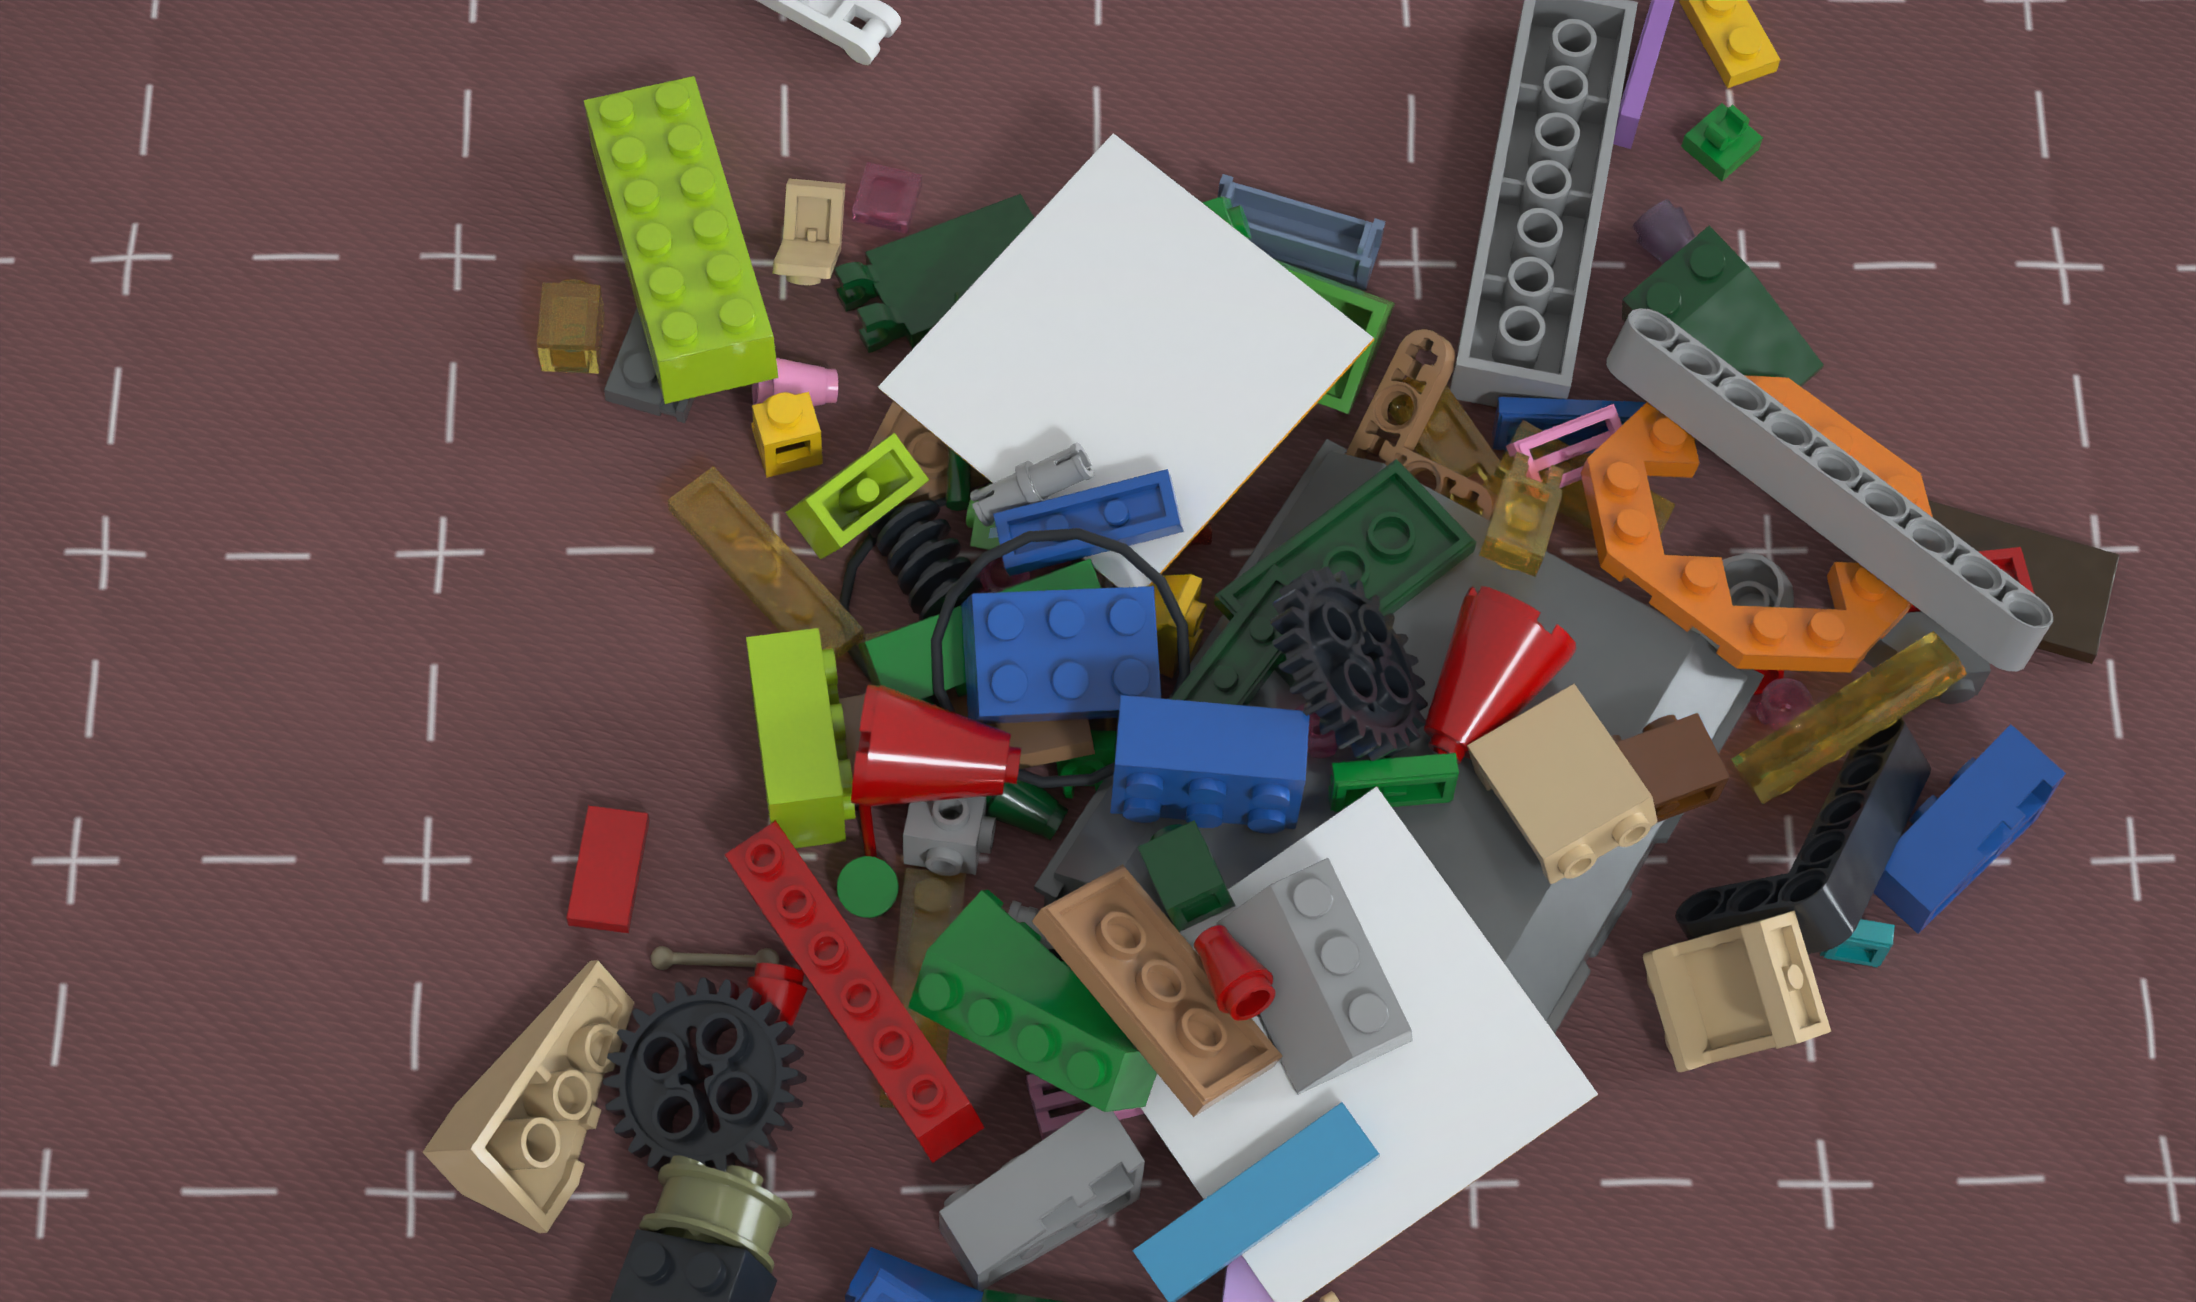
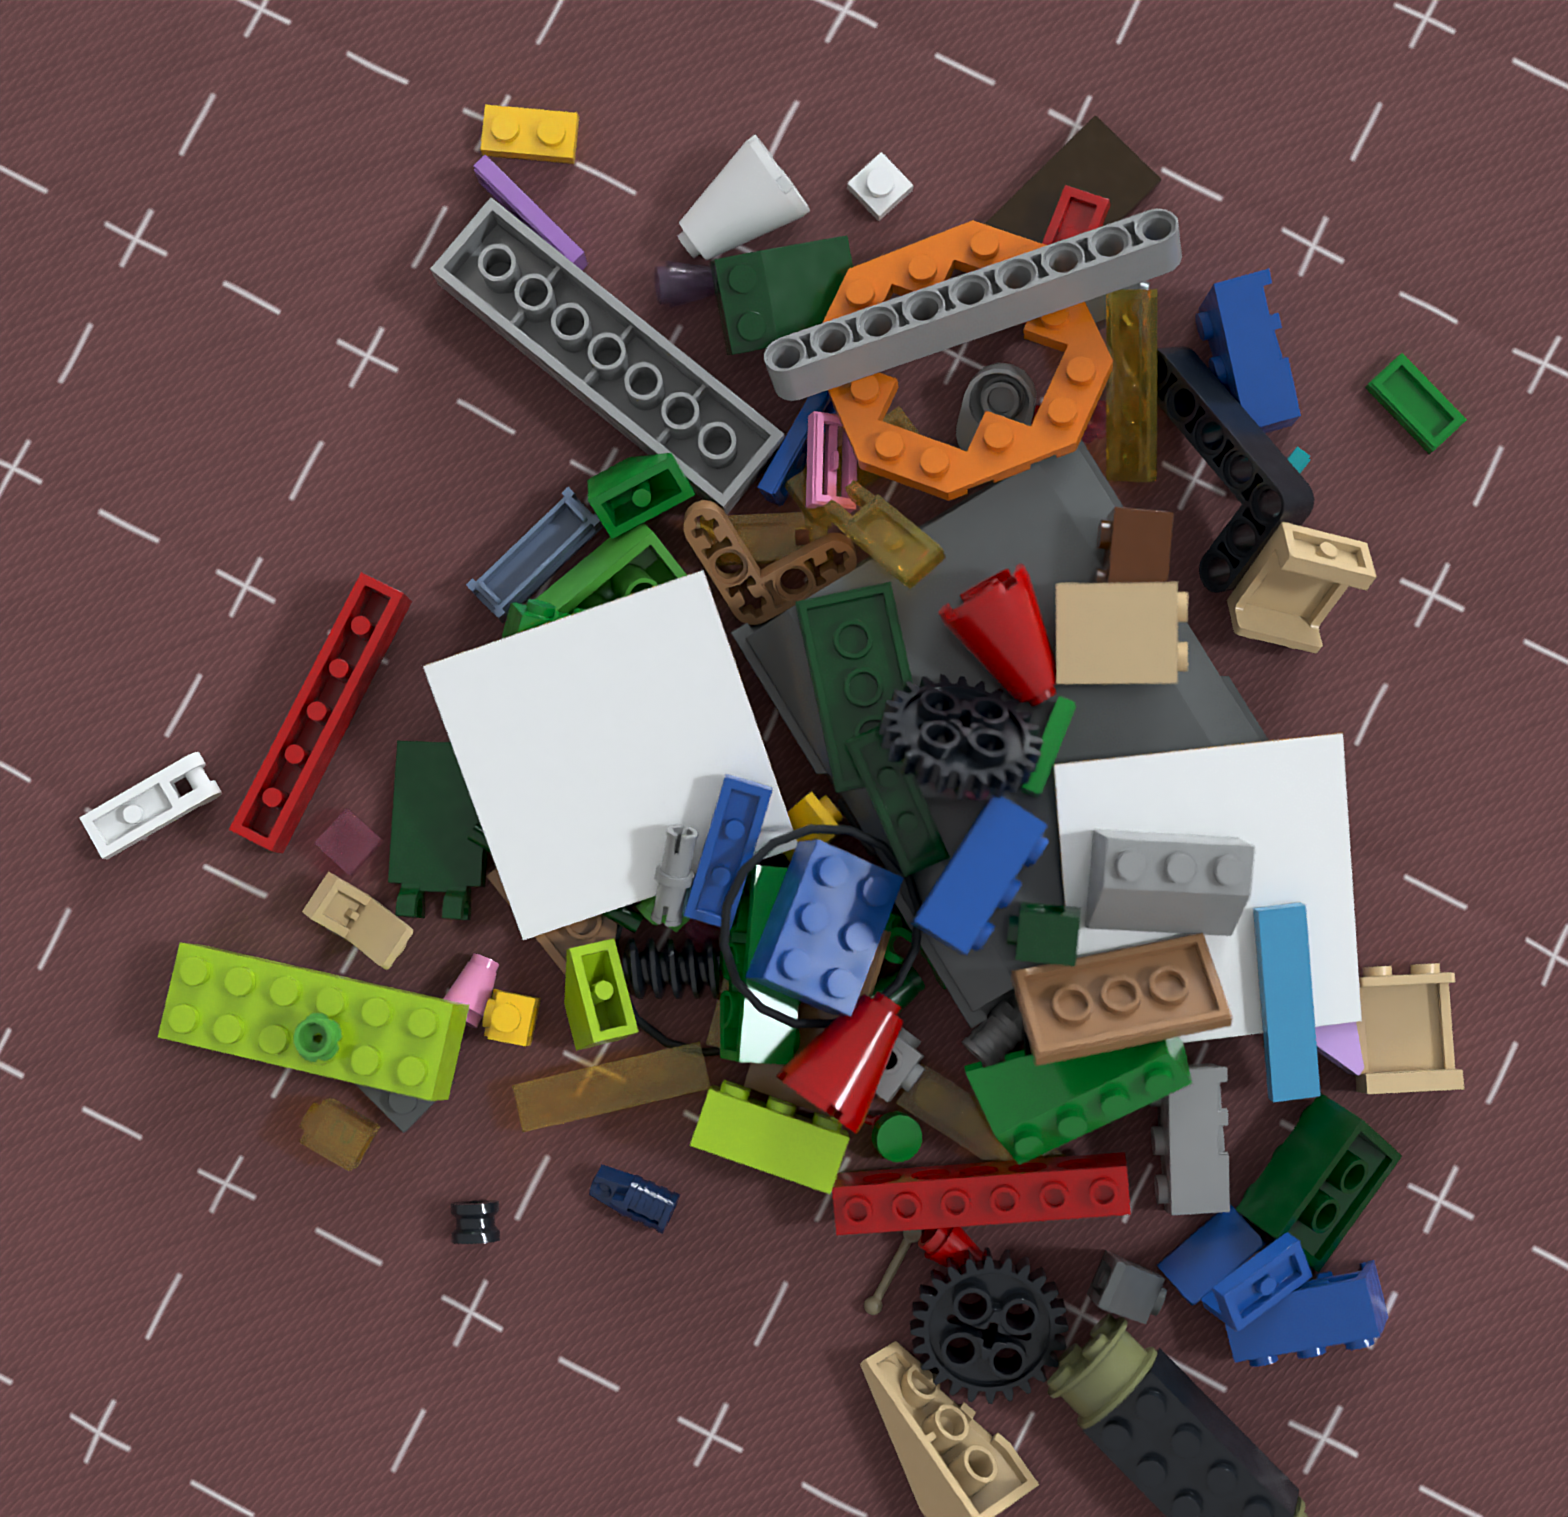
camera: 55 degrees left, 20 degrees up
red tile [567,805,650,934] -> none
red cone [1194,925,1275,1021] -> none
green tile [1681,103,1763,182] -> none
none -> red brick [229,572,412,854]
none -> bright green plate [293,1013,342,1062]
none -> black wheel [451,1200,500,1244]
none -> green slope [587,453,695,539]
none -> dark blue hinge [589,1165,681,1234]
none -> white cone [677,134,810,260]
none -> white plate [847,152,913,221]
none -> dark grey slope [1087,1250,1167,1324]
none -> green tile [1365,353,1467,455]

